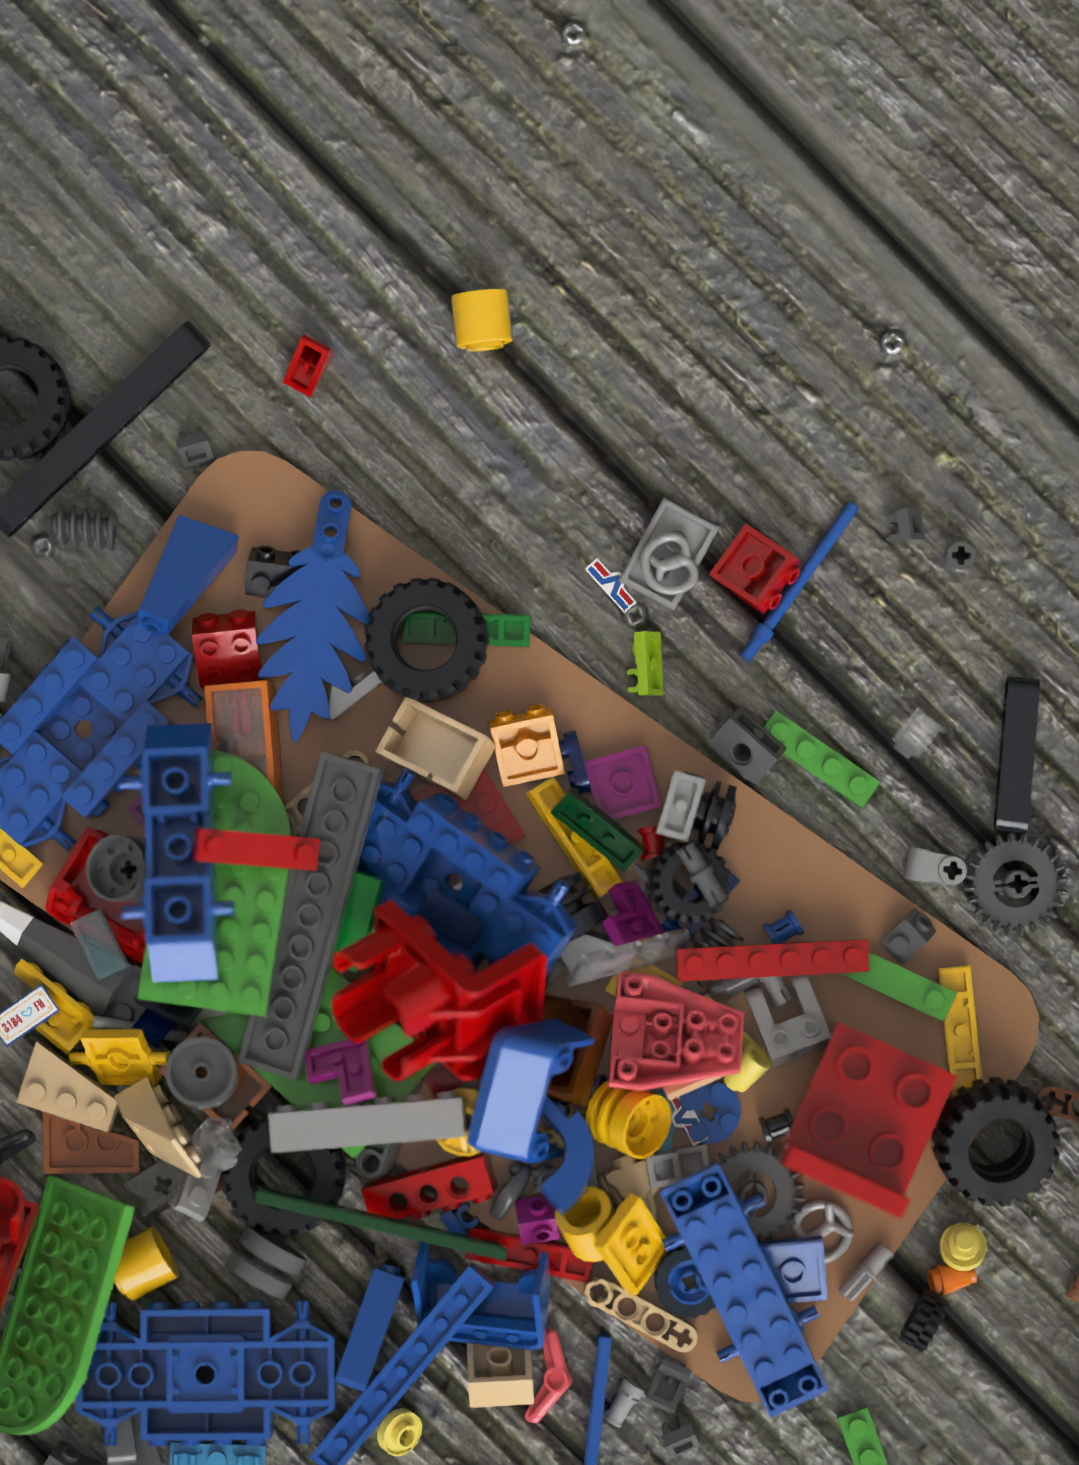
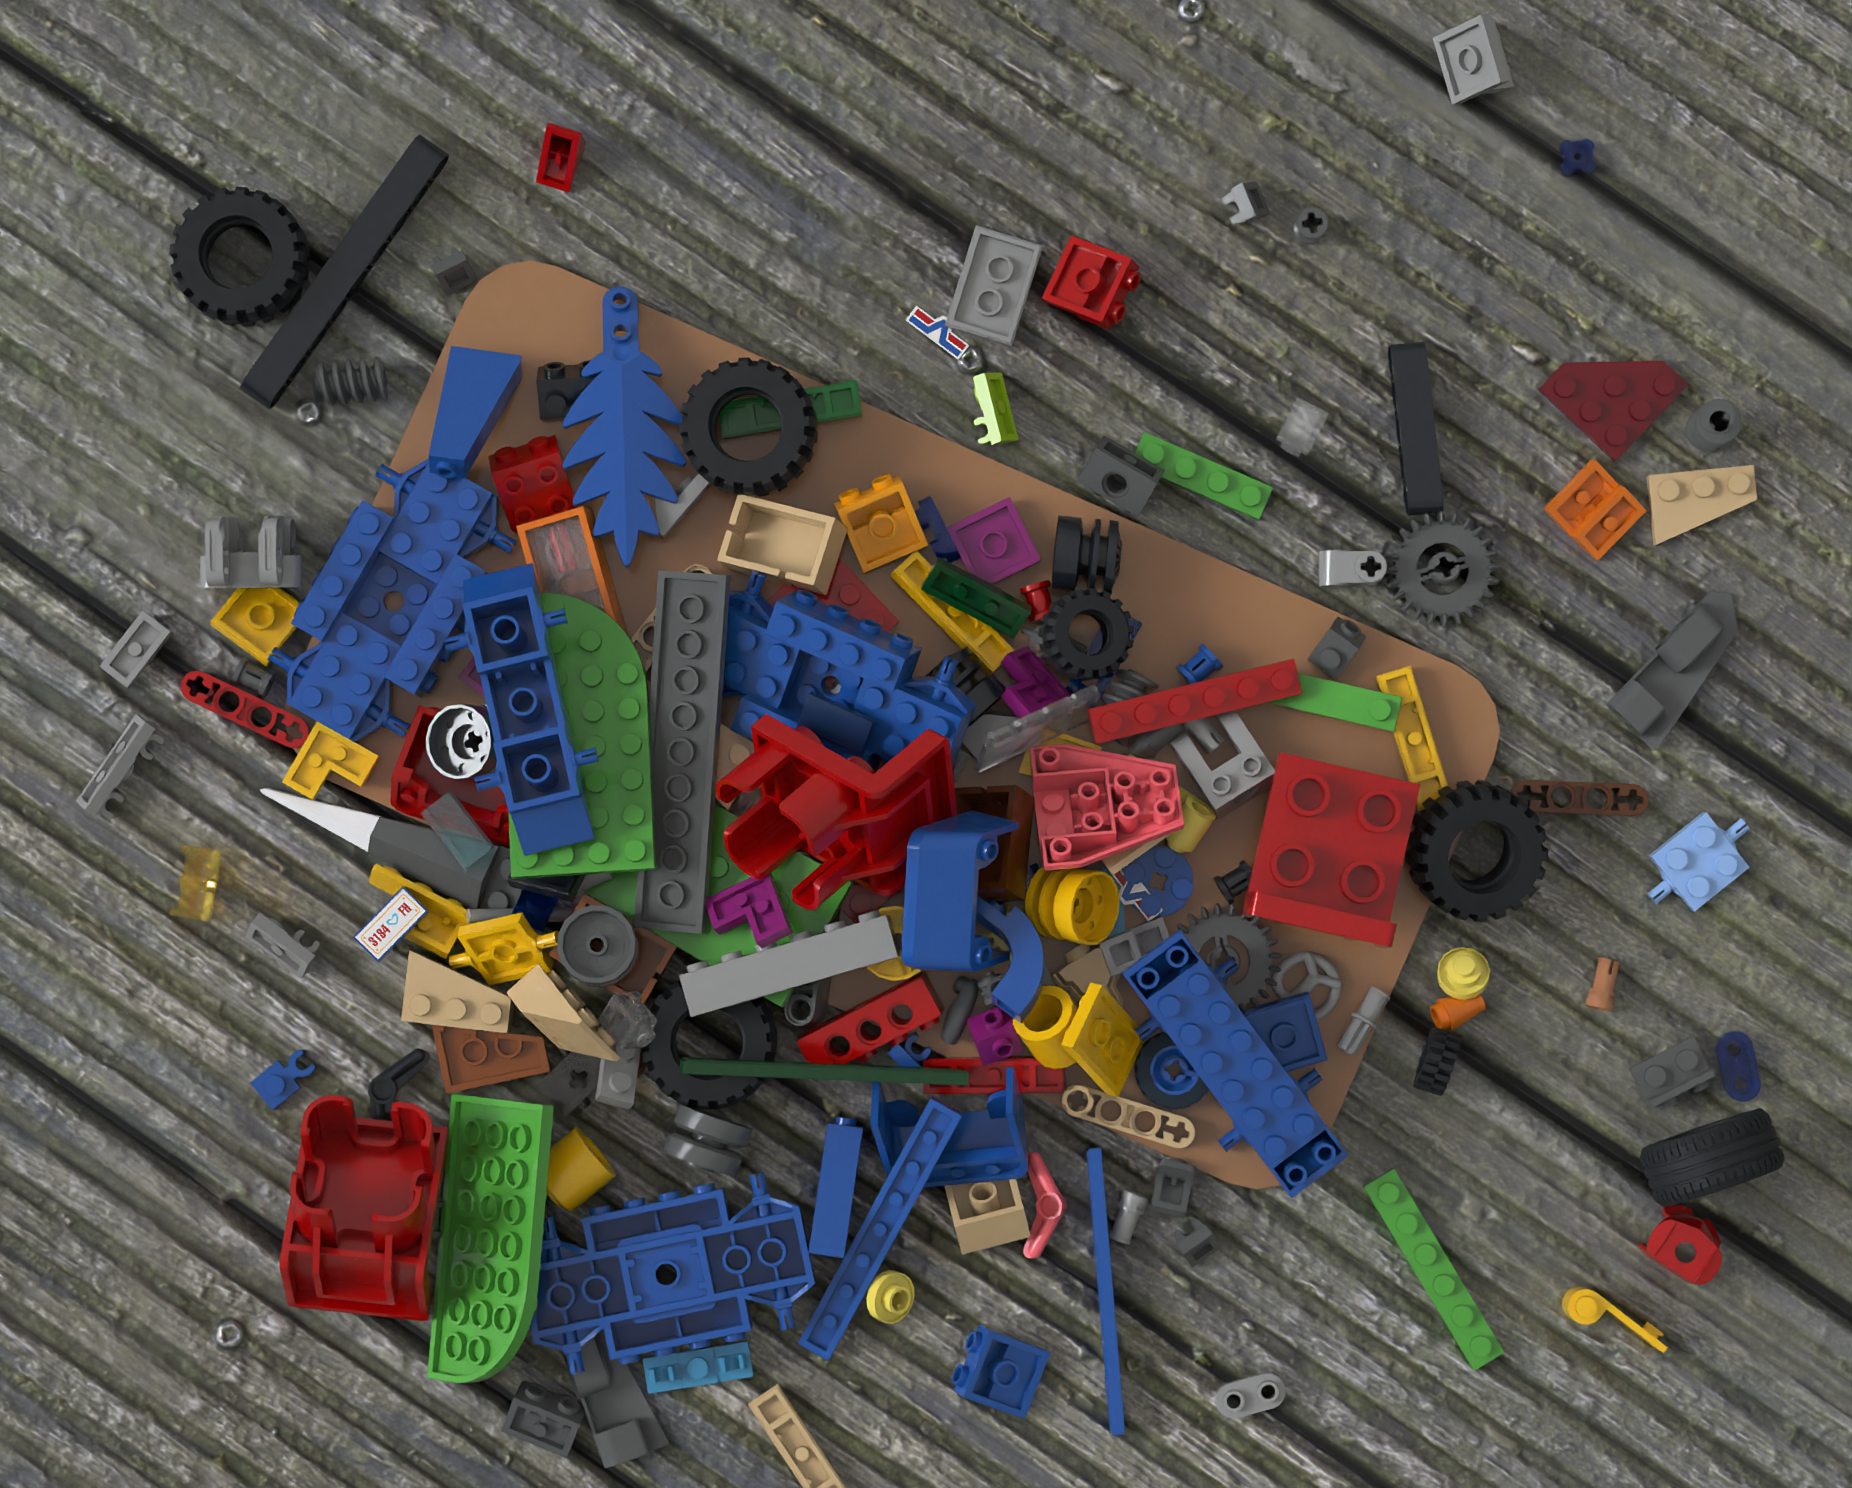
camera: 15 degrees left, 0 degrees up
red plate [193,828,320,871] -> none
green tile [334,870,386,973] -> none
yellow piece [451,289,513,352] -> none
light grey piece [640,532,699,595] -> none
light grey plate [656,771,706,842] -> none
dark grey pin [676,841,727,907] -> none
blue bar [739,501,859,663] -> none

